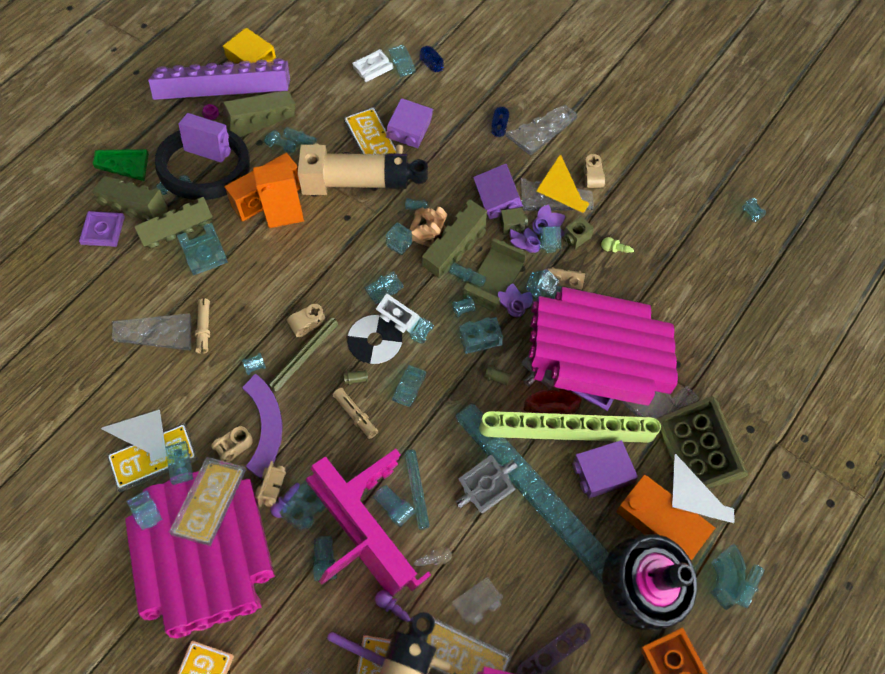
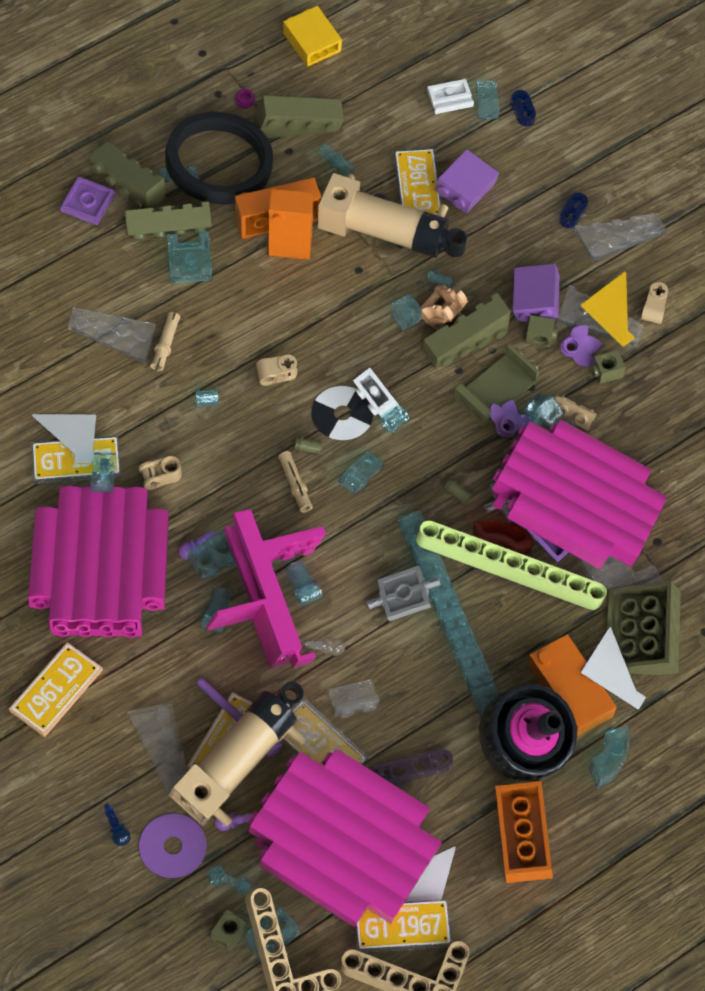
camera: 15 degrees right, 0 degrees up
green wing [93,149,149,181] -> none
clear light blue brick [127,490,163,530] -> none
medium lavender brick [149,59,290,100] -> none
clear tile [169,457,246,546] -> none
medium lavender brick [179,113,231,163] -> none
medium lavender tile [242,374,282,480] -> none
tan hinge [255,461,286,507] -> none
clear light blue bar [264,130,297,153] -> none
olive axle [269,317,338,391] -> none
clear light blue hips [365,271,404,304] -> none
medium lavender bar [375,590,410,622] -> none
clear light blue axle [405,450,429,530] -> none
clear light blue axle [450,263,486,286] -> none
clear light blue bush [452,296,476,317] -> none
clear light blue brick [459,317,503,354] -> none
medium lavender plate [509,228,541,253] -> none
clear light blue brick [540,226,561,253] -> none
medium lavender brick [572,440,638,499] -> none
yellowish green bar [601,237,634,253] -> none
clear light blue axle [735,564,764,608] -> none

